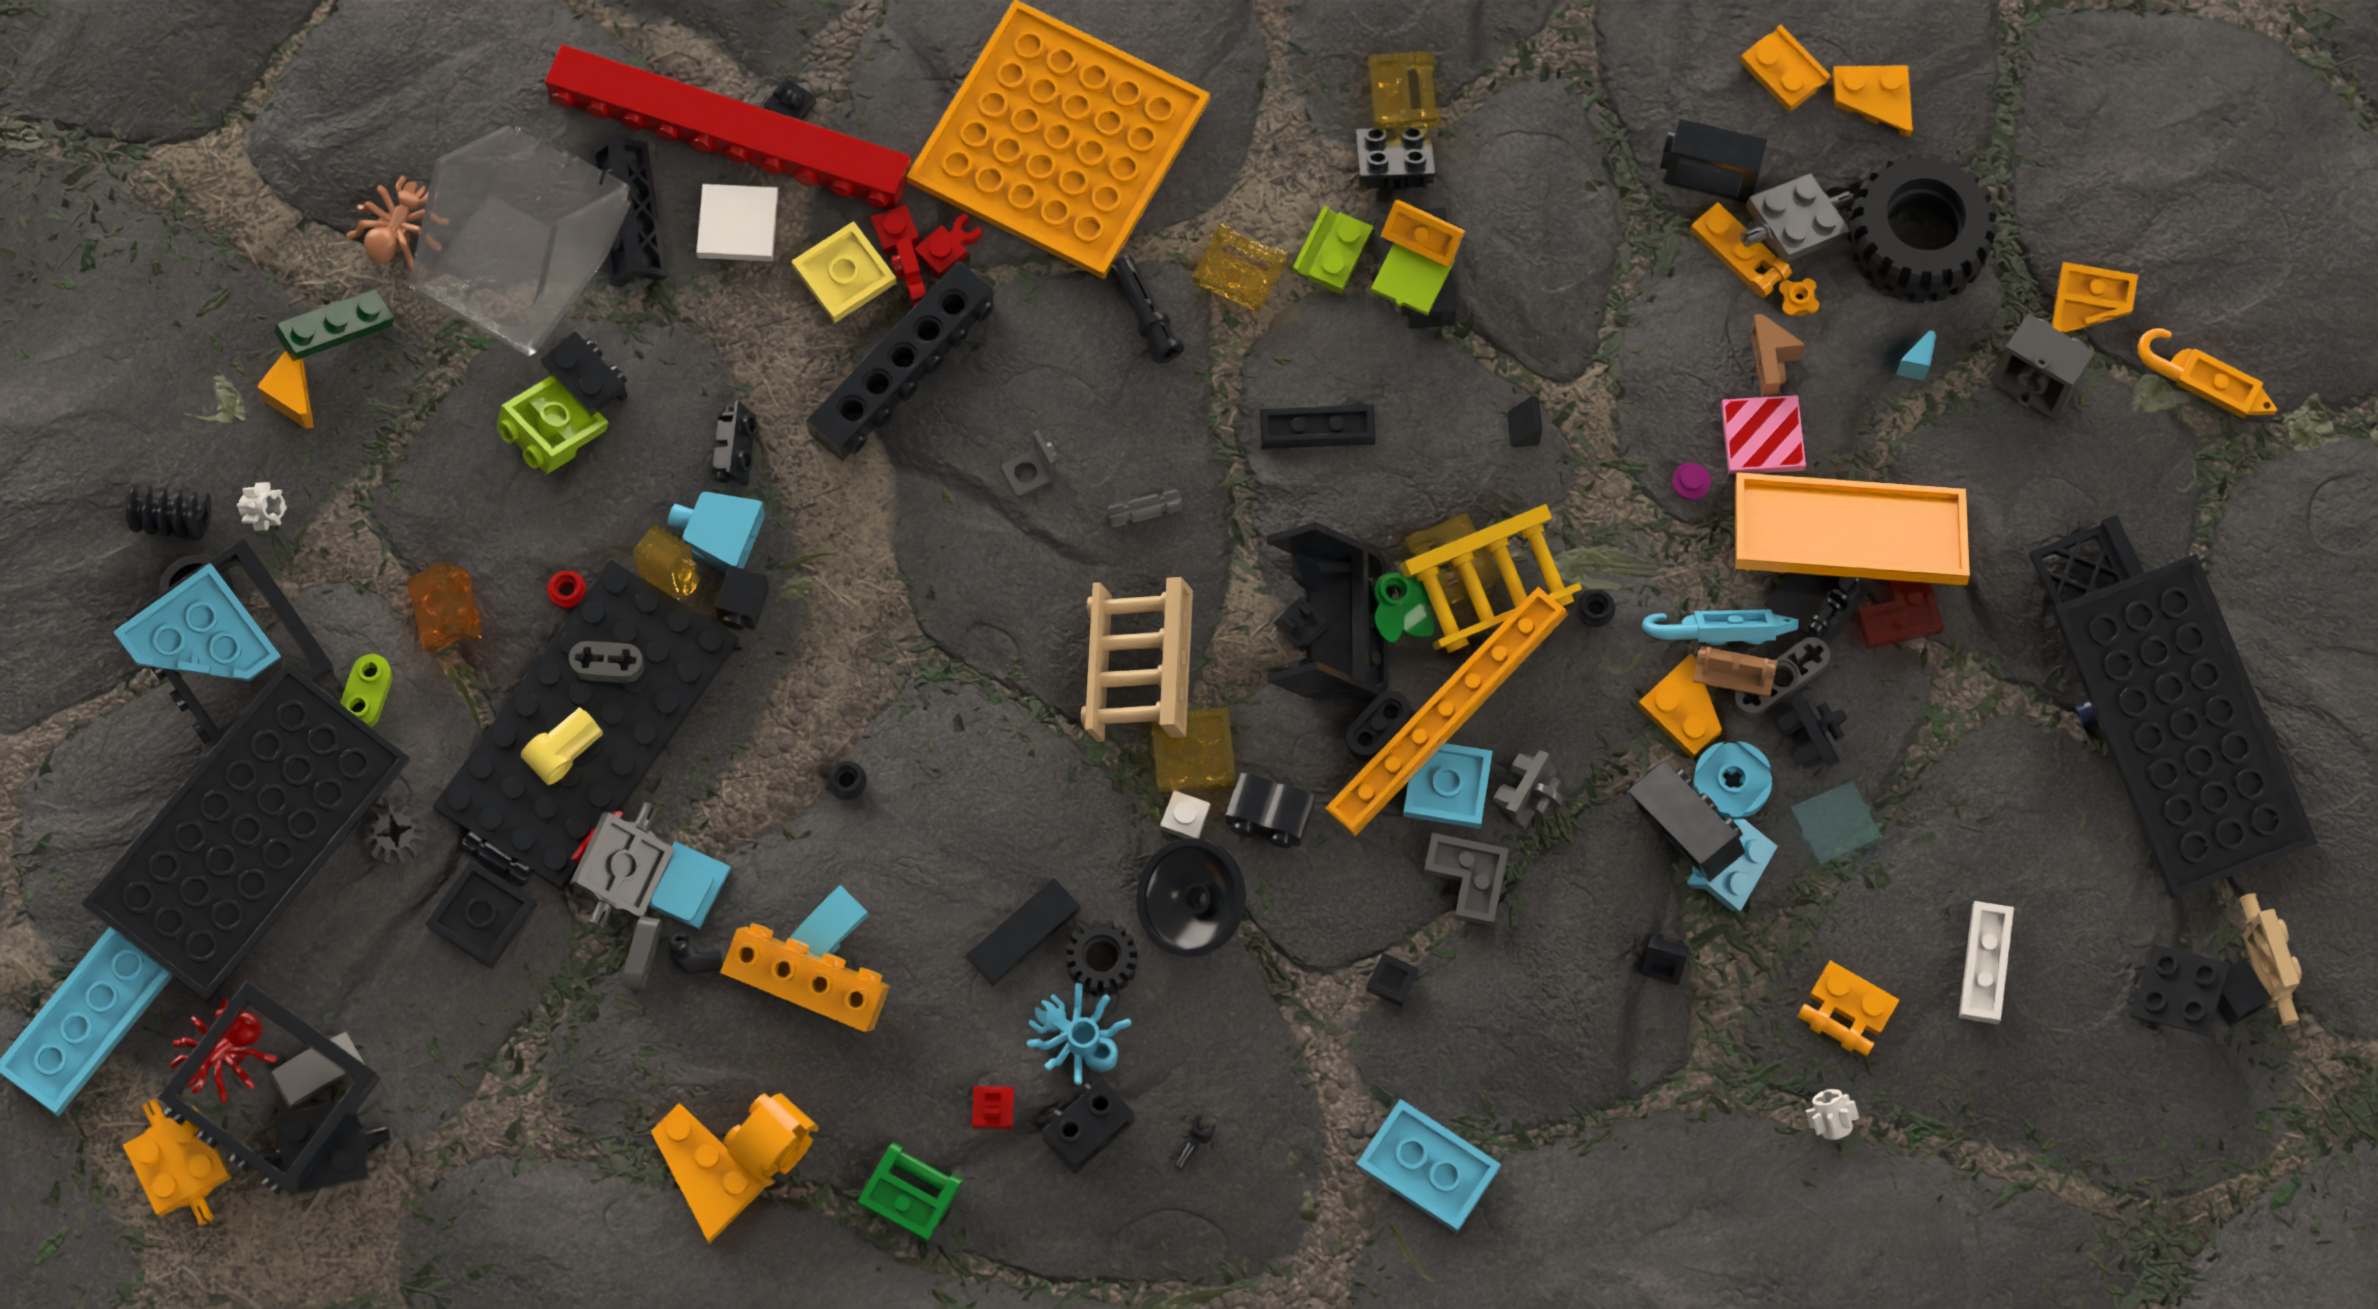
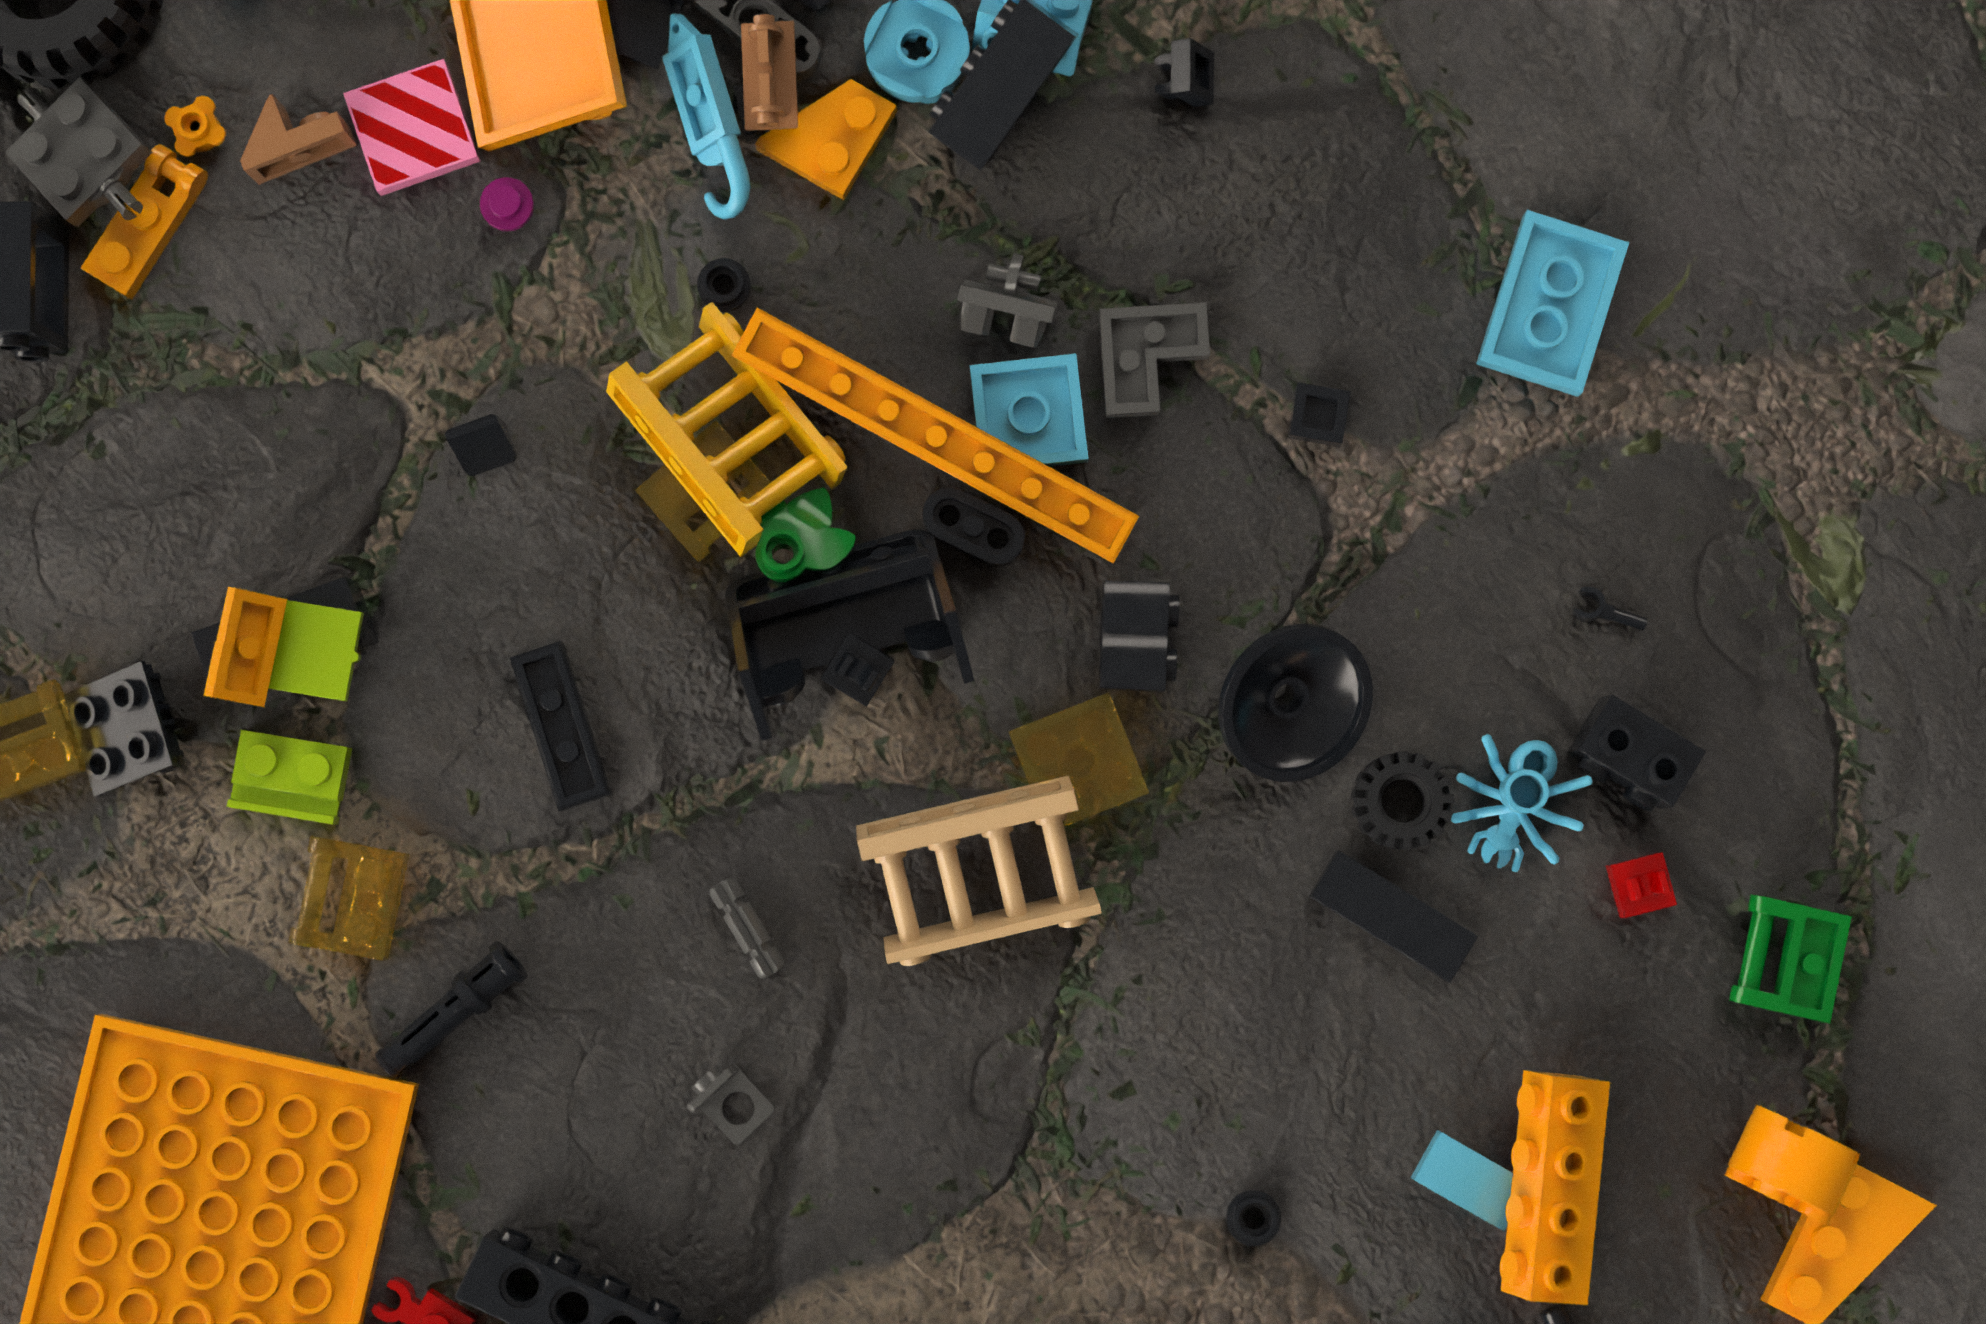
camera: 105 degrees left, 15 degrees up
white plate [1160,791,1211,839] -> none

